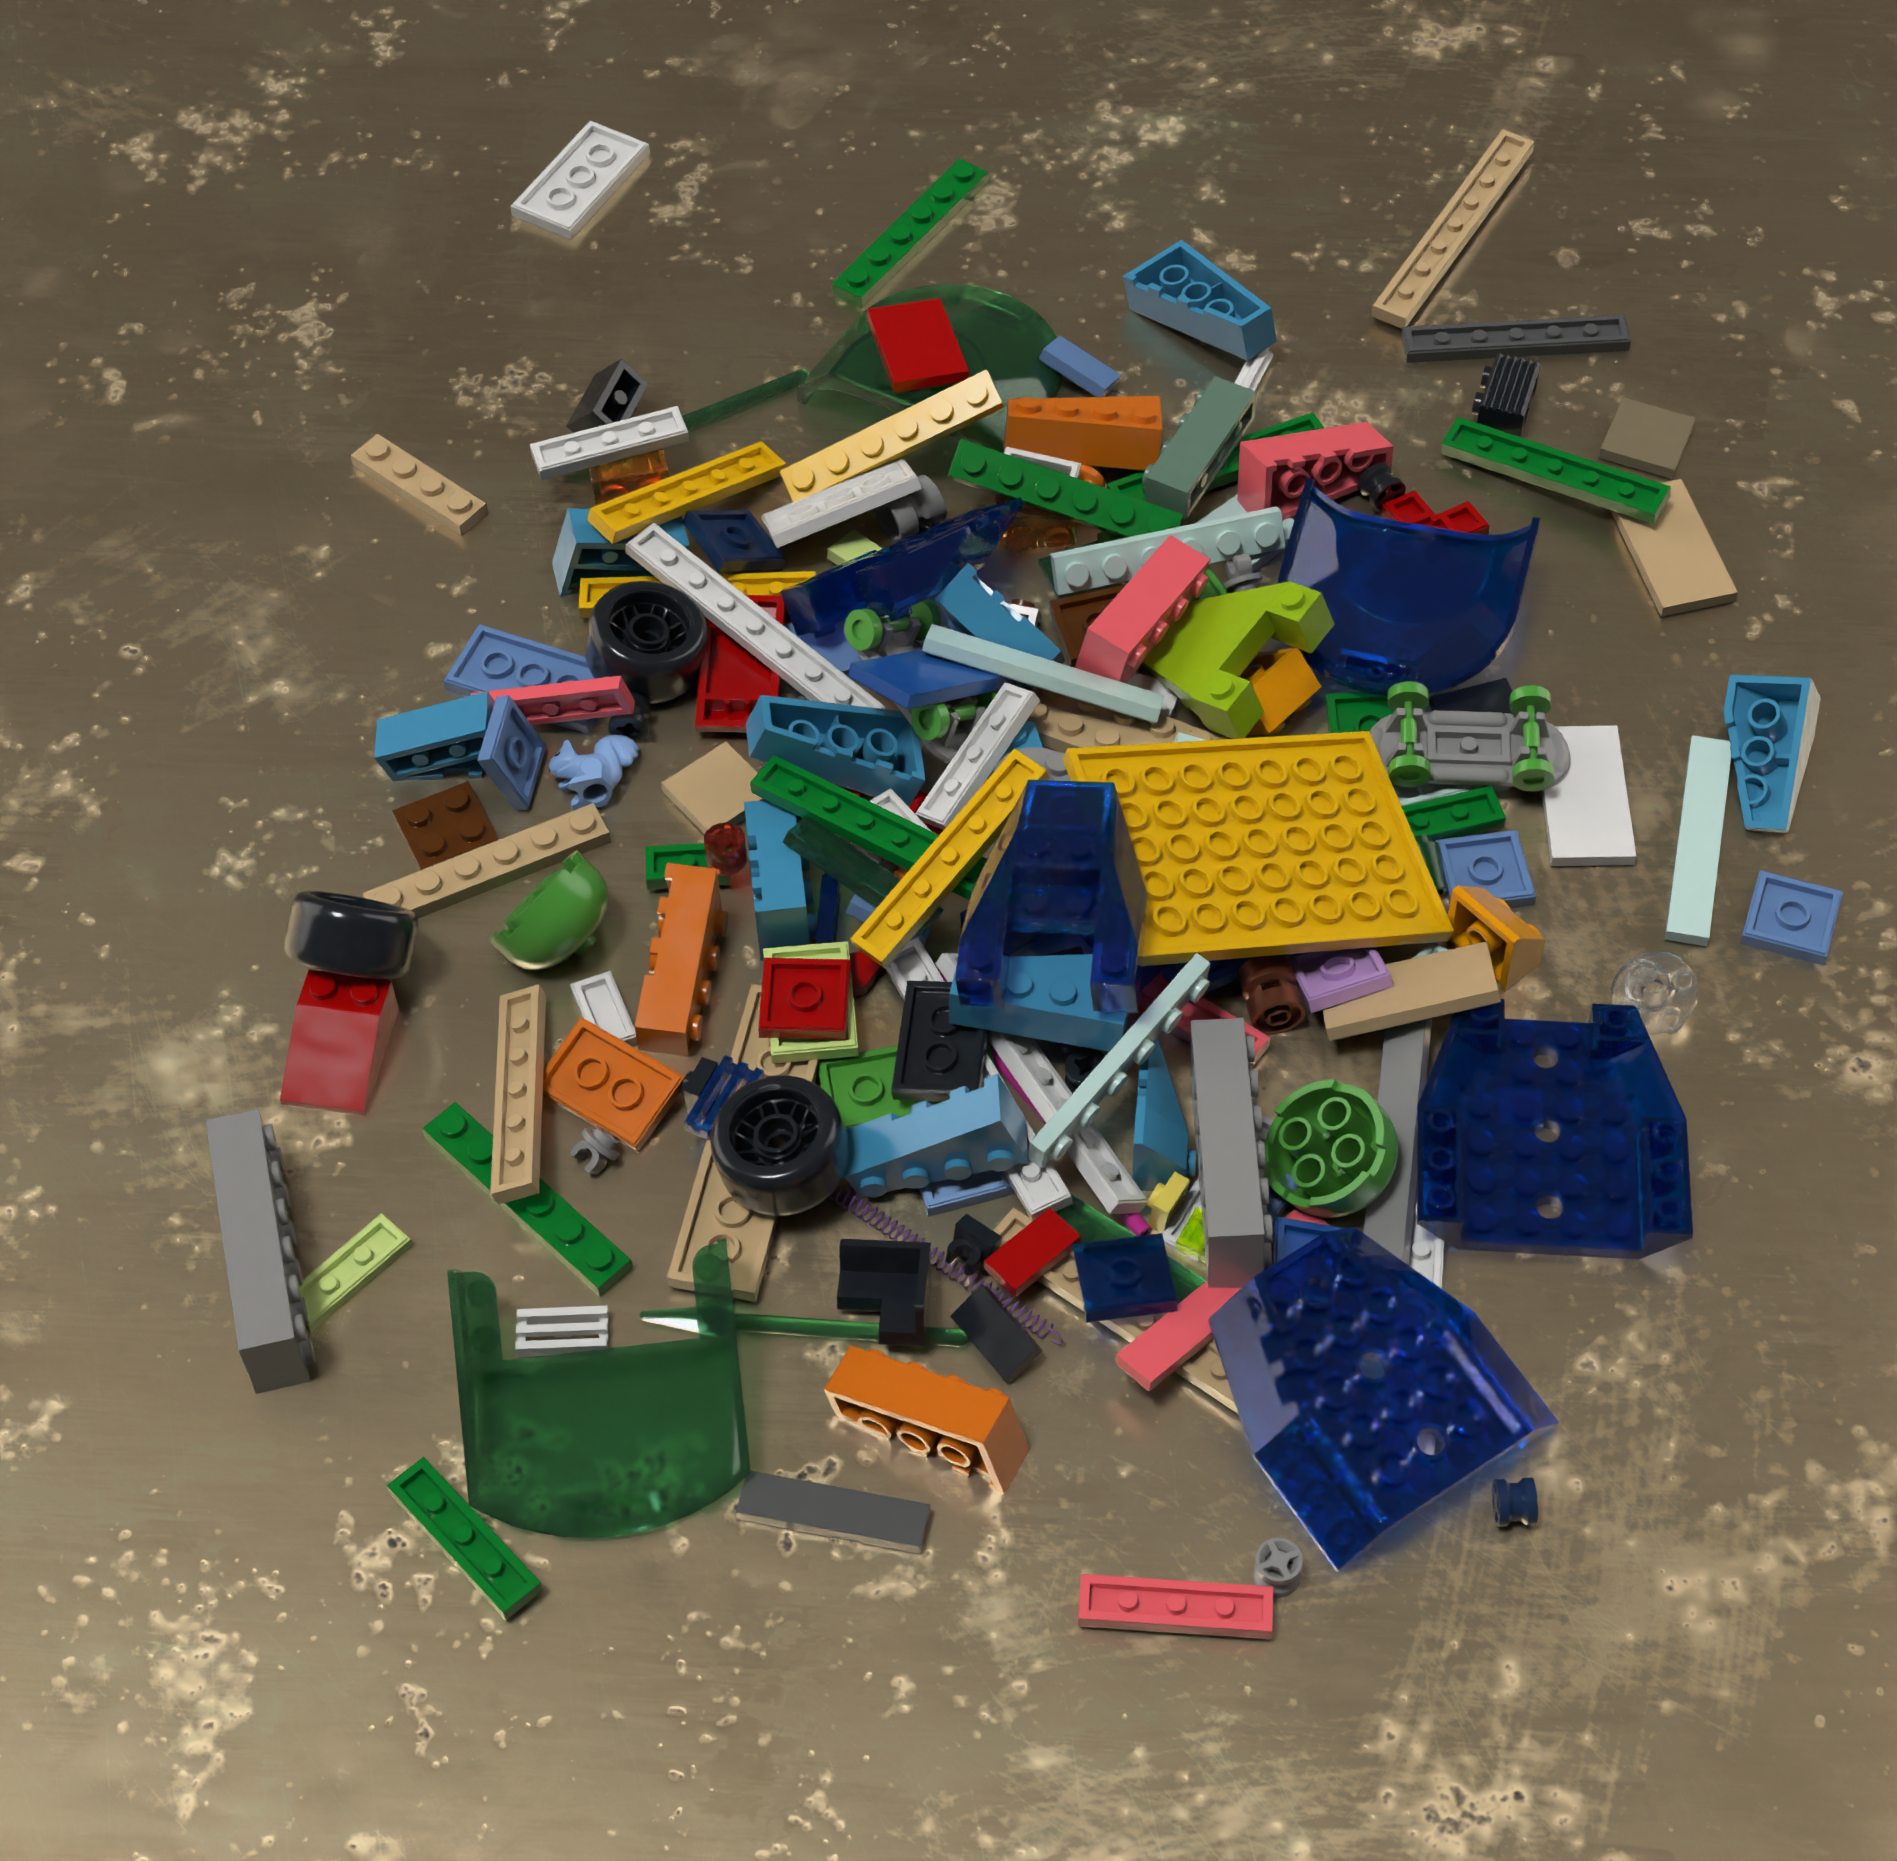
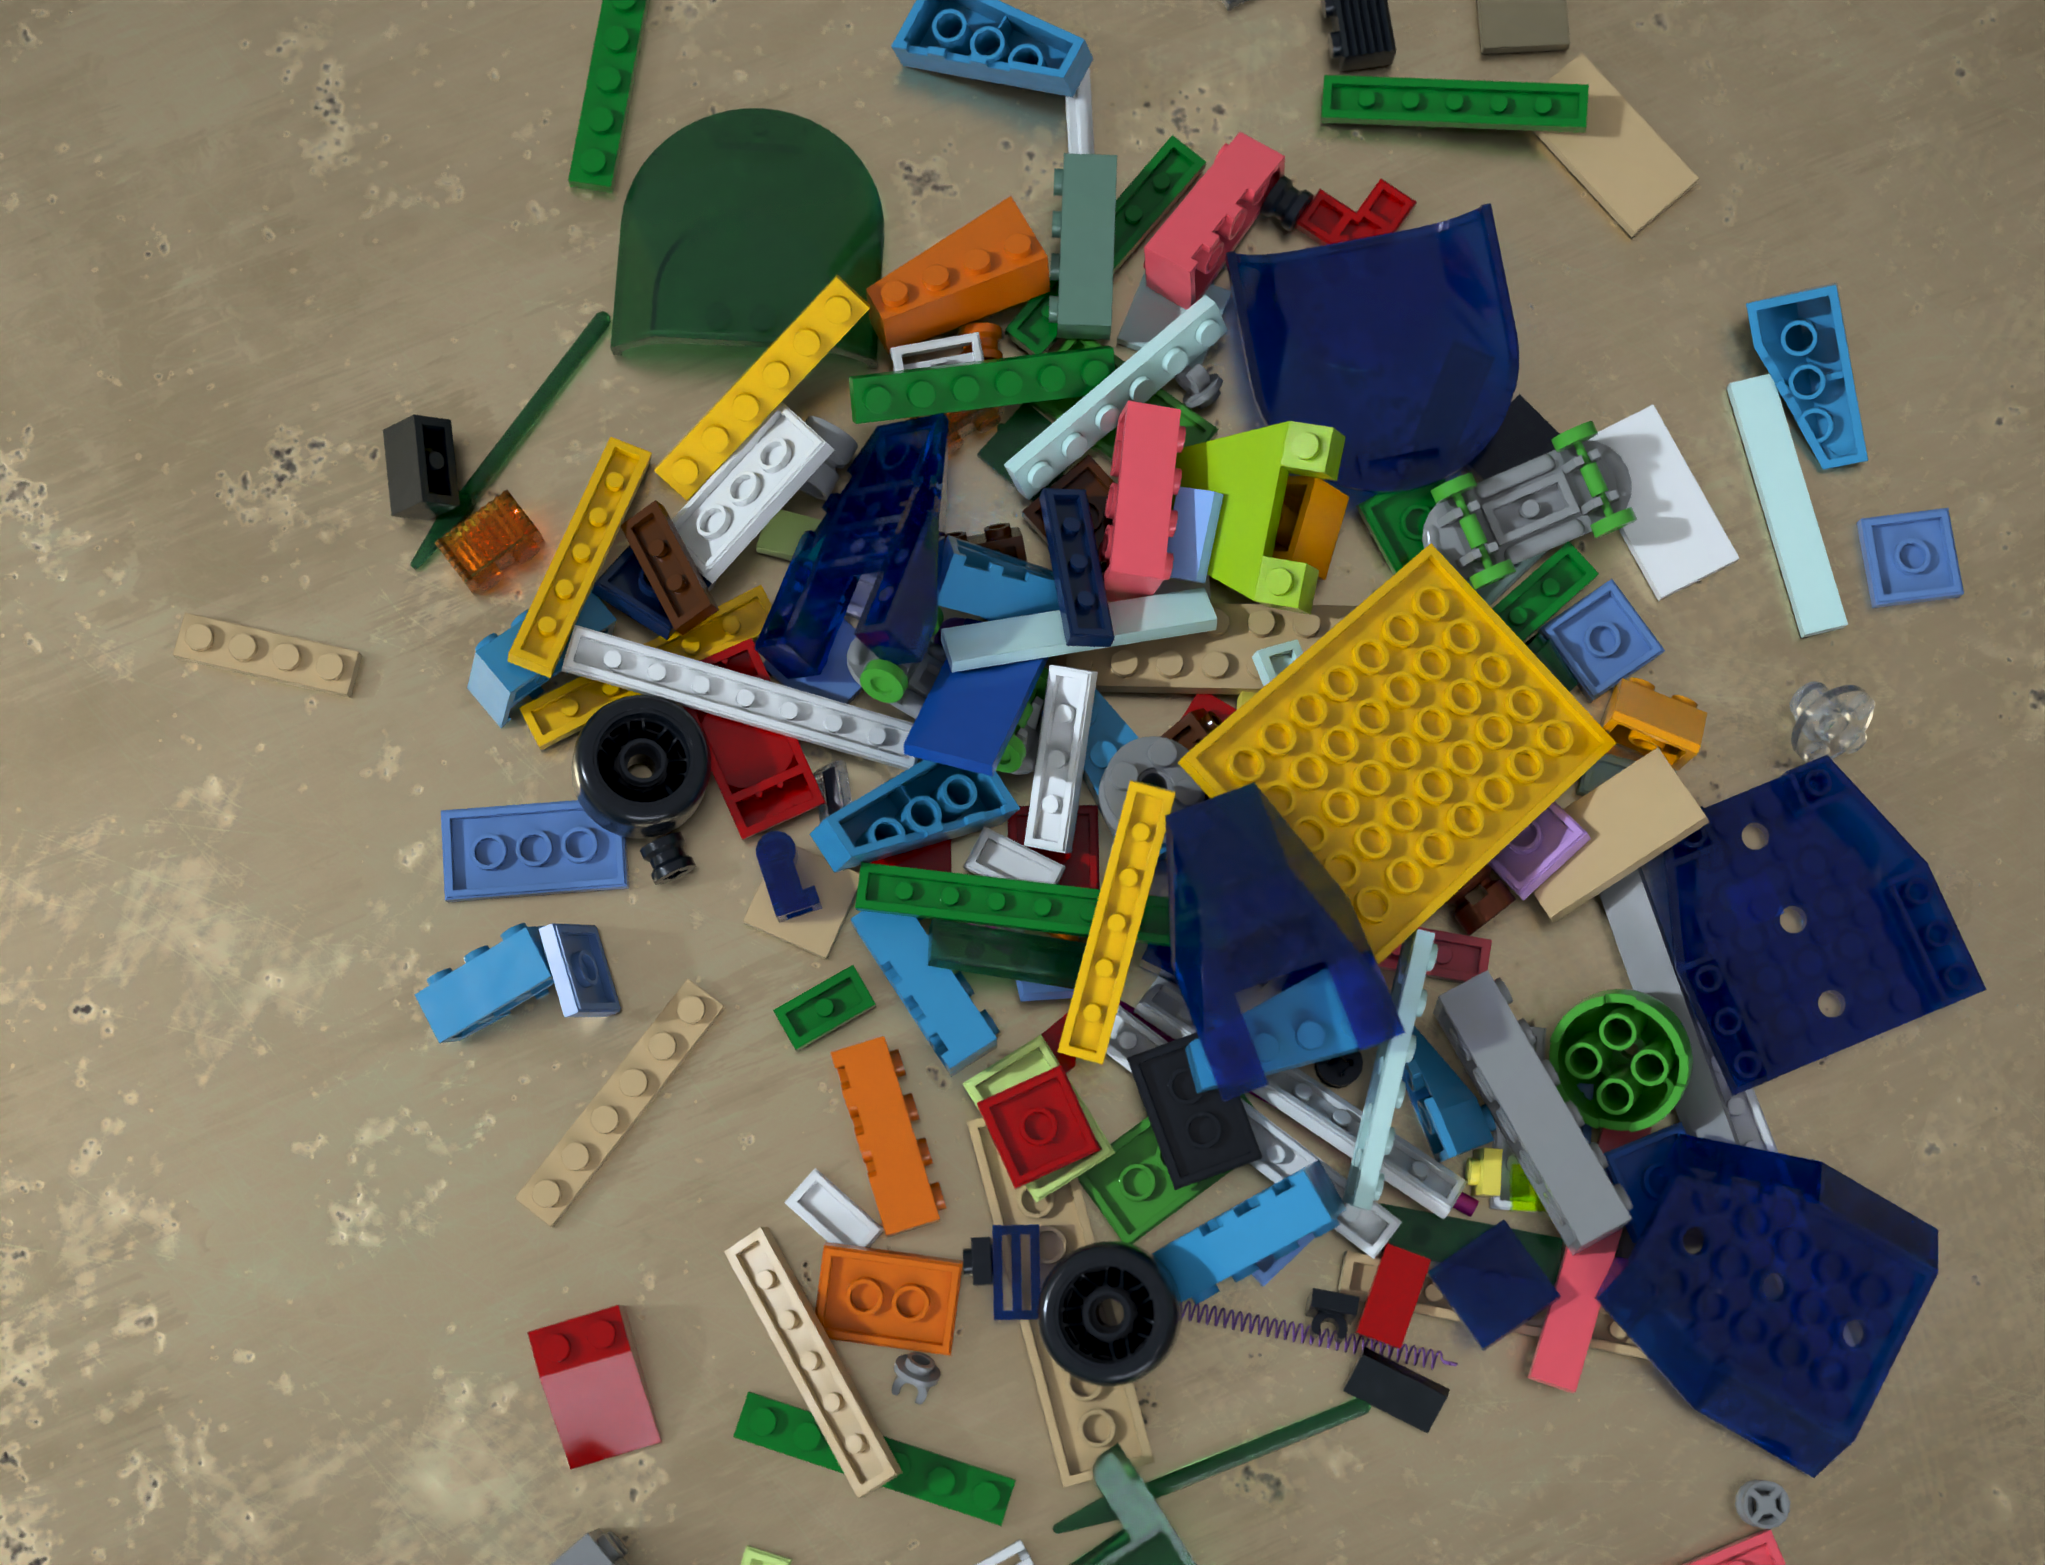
camera: 30 degrees left, 25 degrees up
black wheel [284,891,419,980] -> none
reddish brown plate [392,781,498,871] -> none
coral plate [471,676,635,725] -> none
bright green cylinder [488,850,609,971] -> none
white tile [510,121,650,240] -> none
white tile [530,406,689,480] -> none
light blue animal [549,735,638,810] -> none
clear red wheel [704,822,747,876] -> none
clear blue tile [815,872,841,944] -> none
orange wedge [824,1345,1030,1494] -> none
black panel [837,1239,931,1346] -> none
red tile [867,298,969,393] -> none
medium blue tile [1039,336,1121,397] -> none
dark blue wheel [1492,1477,1538,1527] -> none
none -> reddish brown plate [620,500,719,635]
none -> clear blue leg [756,831,822,923]
none -> dark blue tile [1039,488,1115,647]
none -> light blue tile [1167,487,1224,583]

